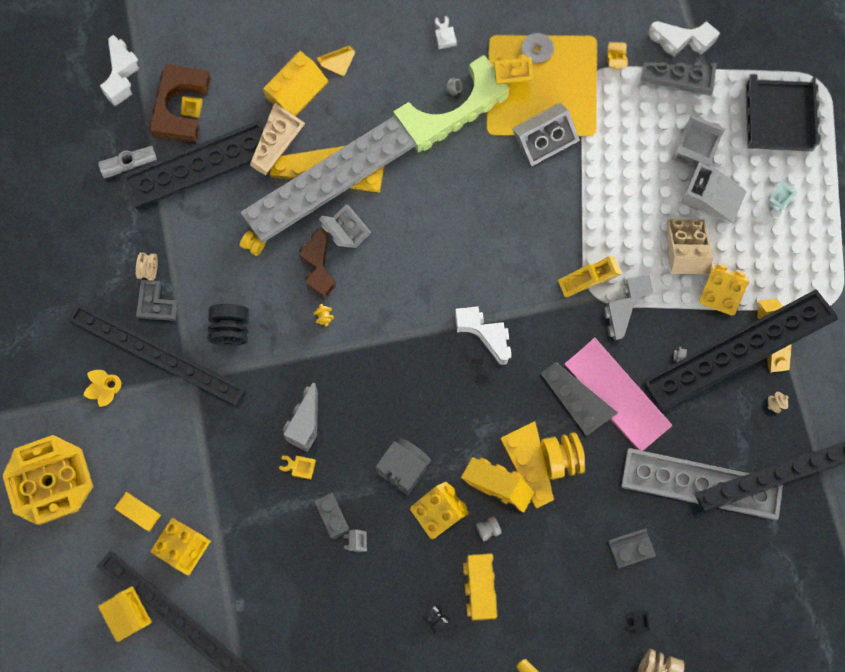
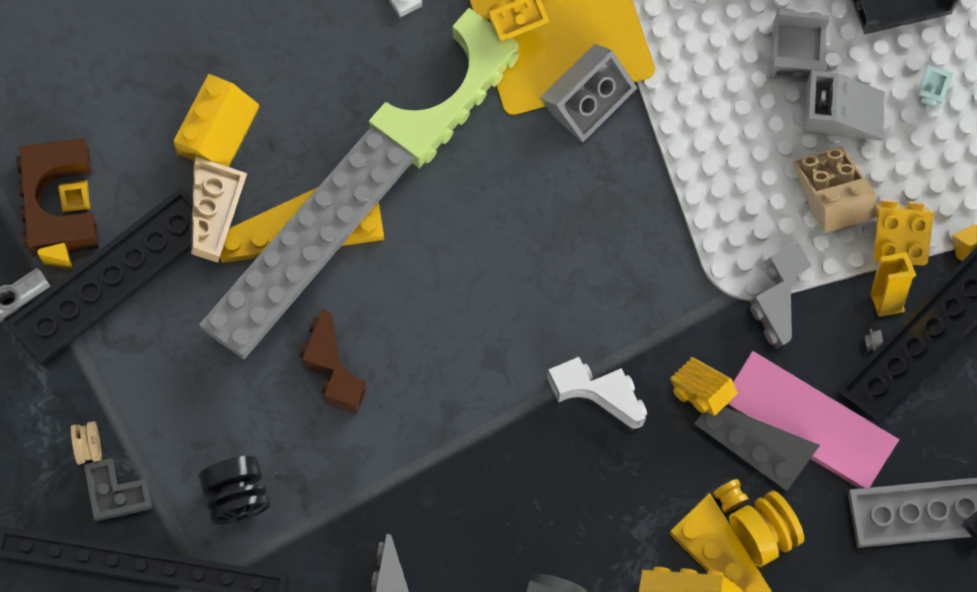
camera: 20 degrees left, 5 degrees down
yellow wheel [240,230,266,256] -> none
yellow wheel [313,304,334,327] -> none
yellow slope [316,46,355,76] -> none
light grey bracket [319,205,371,248] -> none
light grey plate [446,78,463,96] -> none
yellow slope [558,256,622,298] -> none
none -> yellow slope [37,243,73,271]
none -> yellow brick [670,357,738,416]
none -> yellow wheel [713,479,749,513]
none -> yellow window [870,252,916,317]

